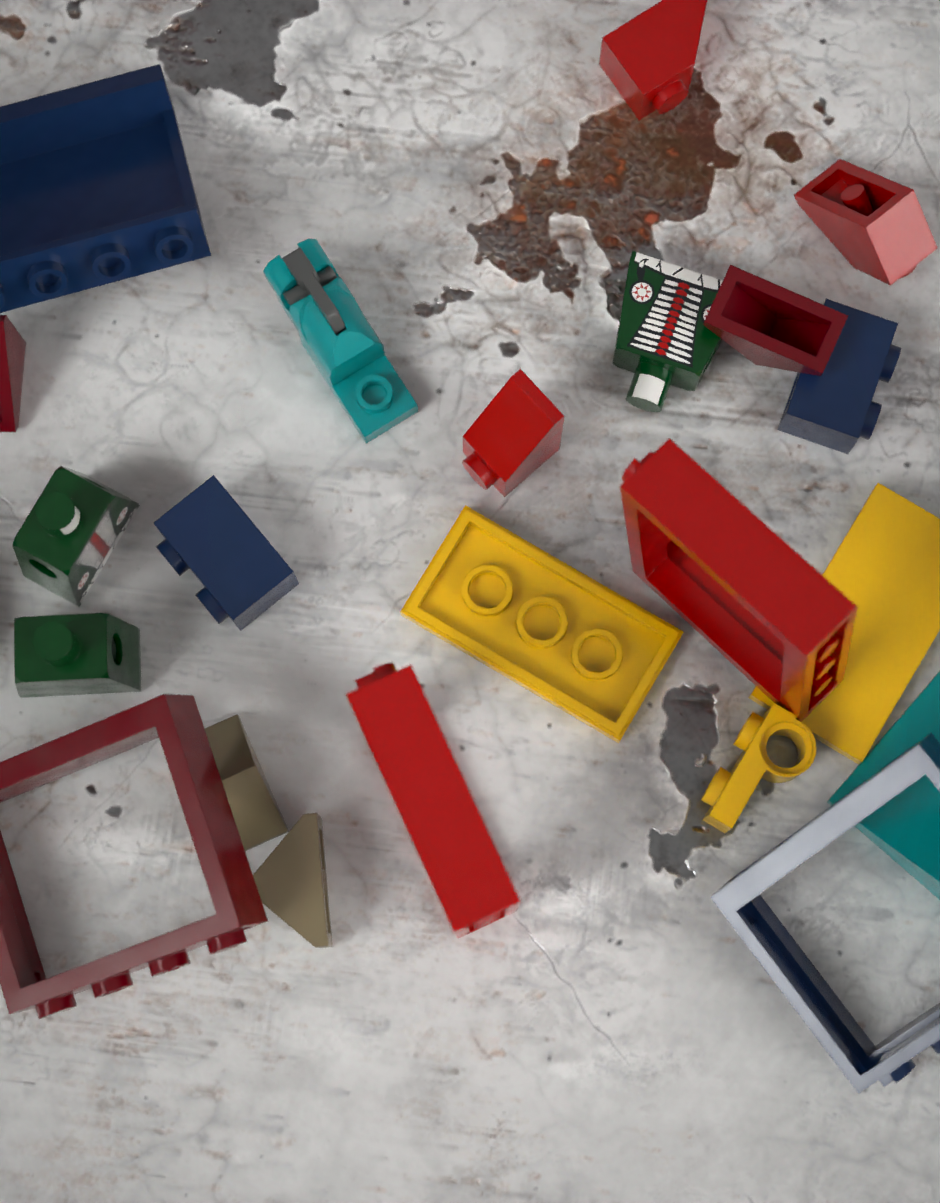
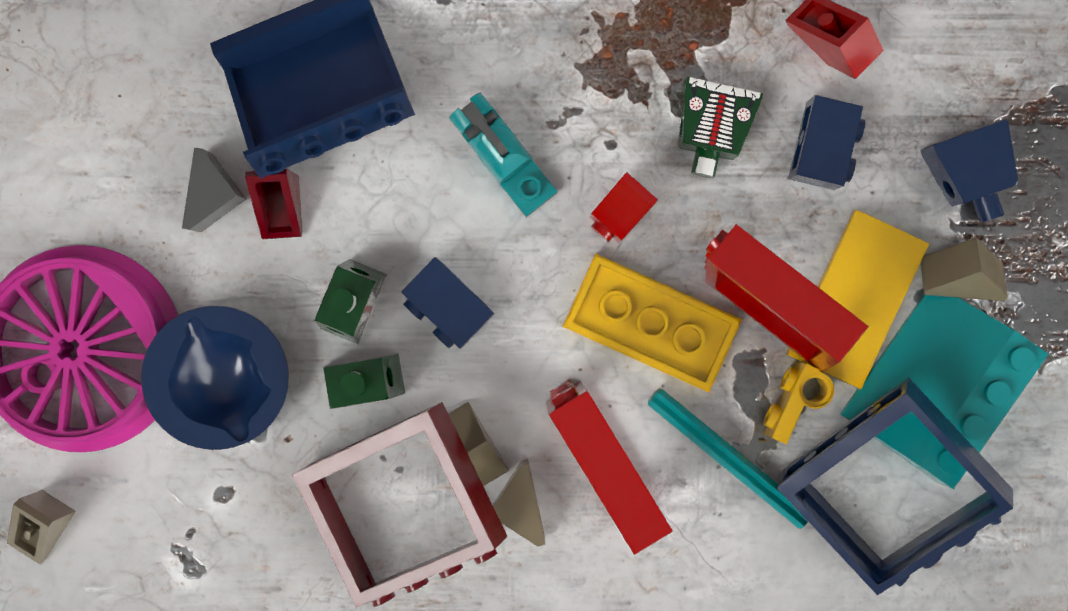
camera: 10 degrees left, 10 degrees up
dark red slope [703,265,848,376] -> none
none -> teal axle [648,388,808,529]

